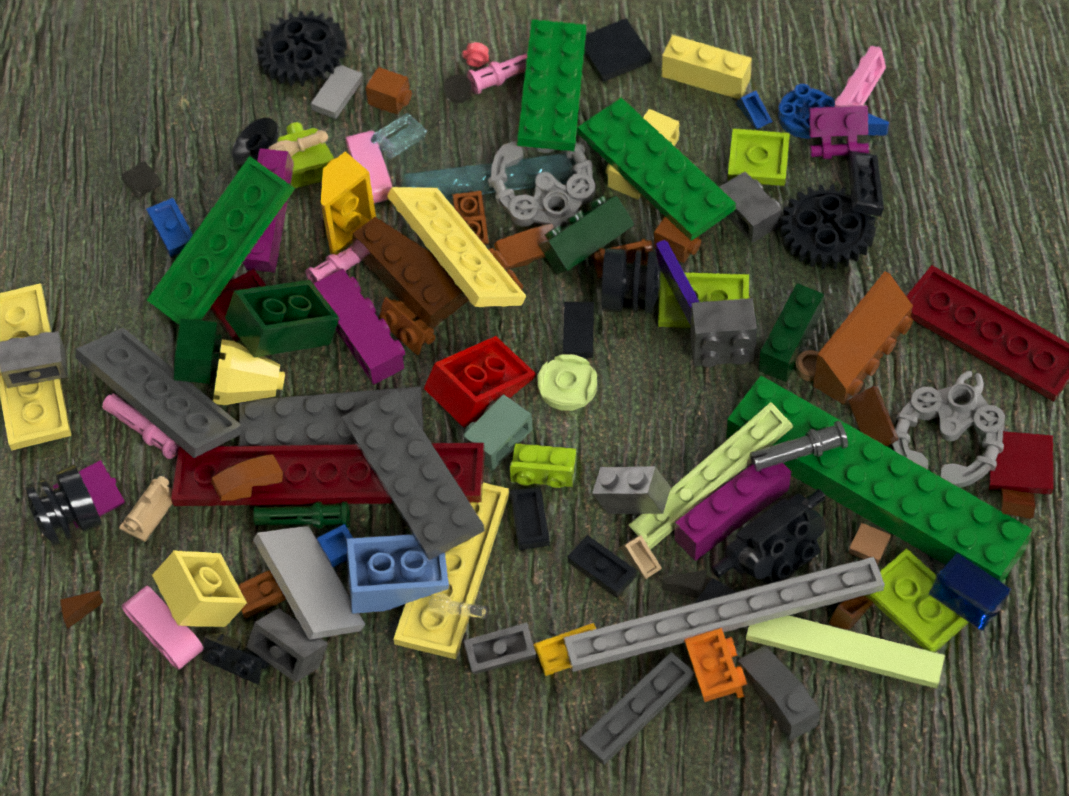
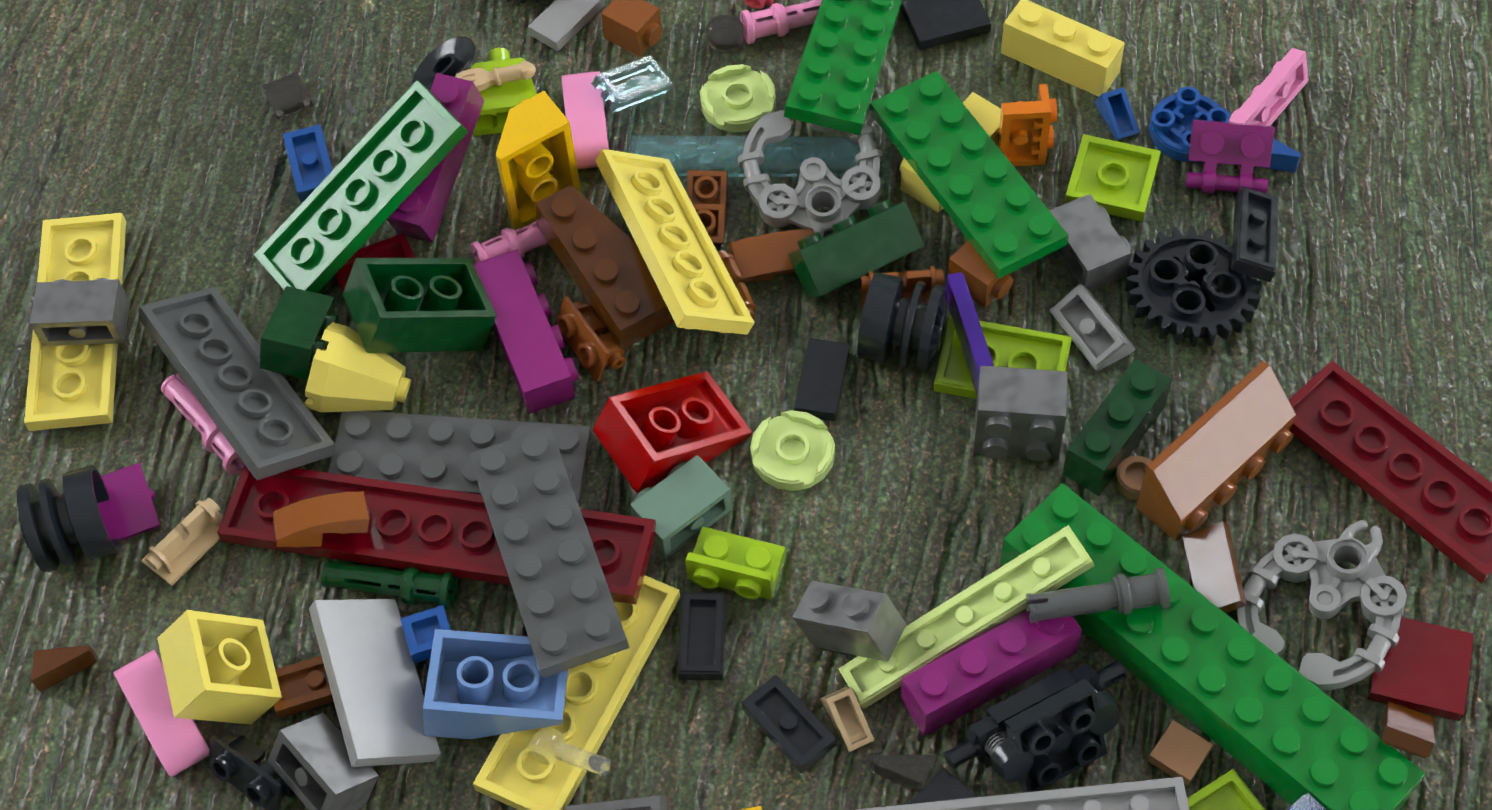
camera: 10 degrees right, 0 degrees up
none -> yellowish green tile [700,64,776,132]
none -> orange bracket [998,84,1057,167]
none -> light grey slope [1049,284,1136,371]

